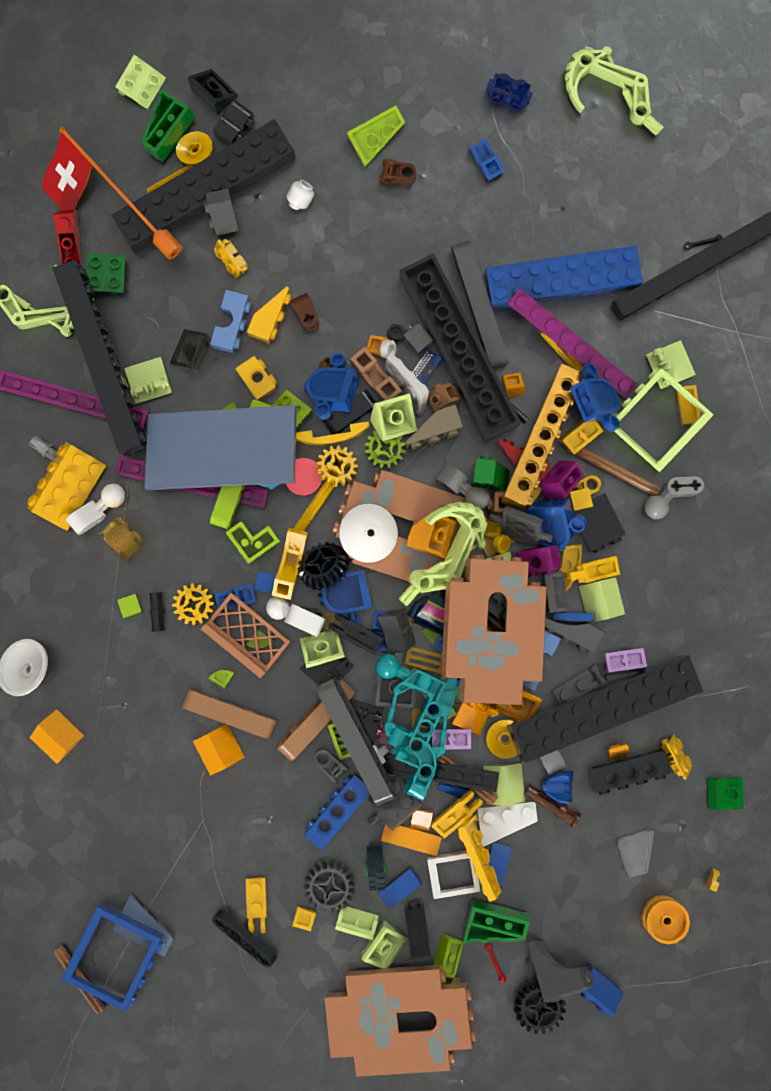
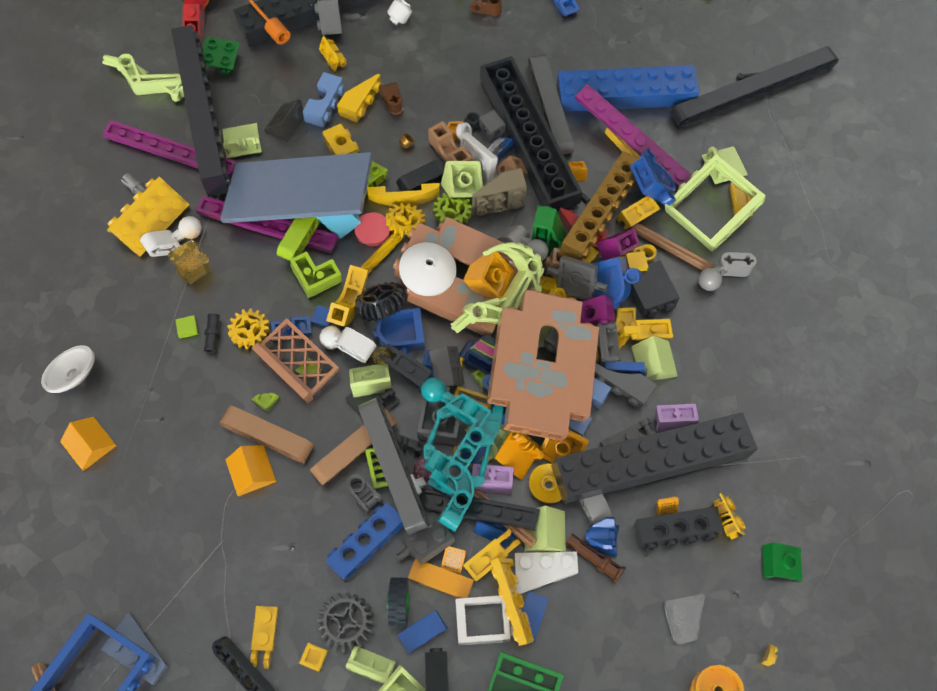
camera: 10 degrees right, 20 degrees down
blue piece [304,353,359,420] -> none

